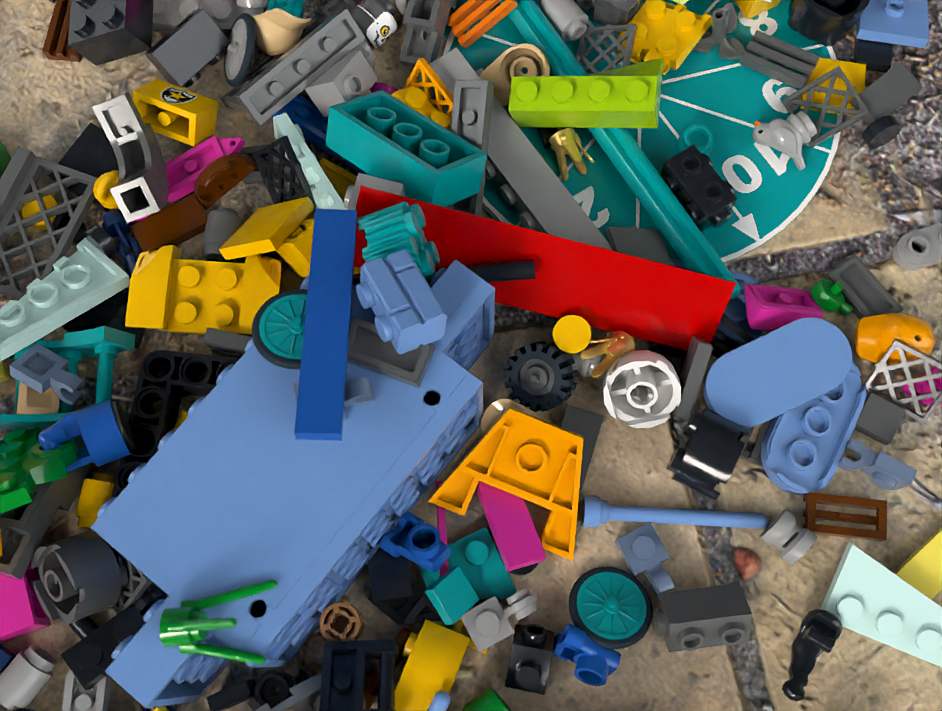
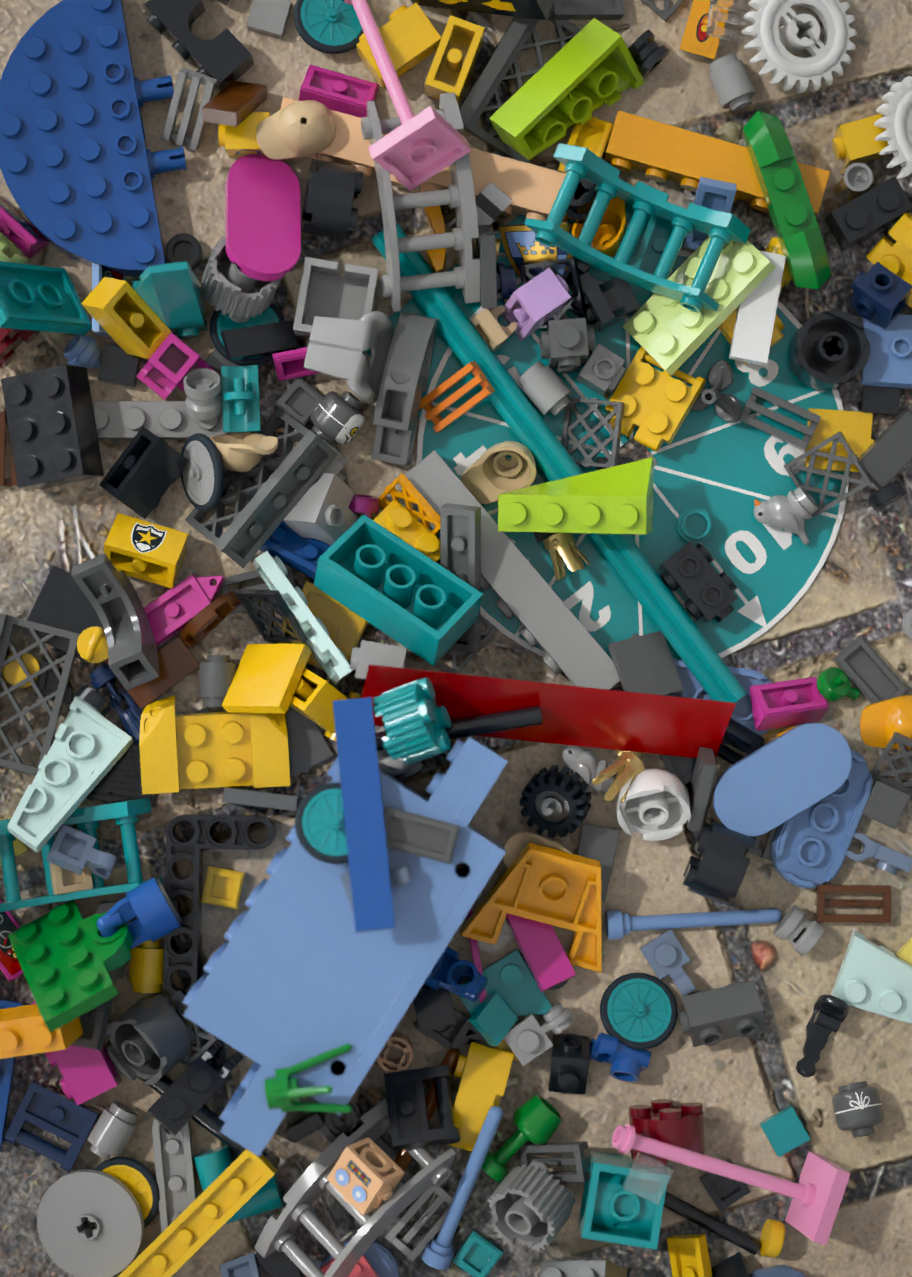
camera: 10 degrees left, 15 degrees up
medium blue brick [356,249,447,355] -> none
yellow tile [553,315,592,353] -> none

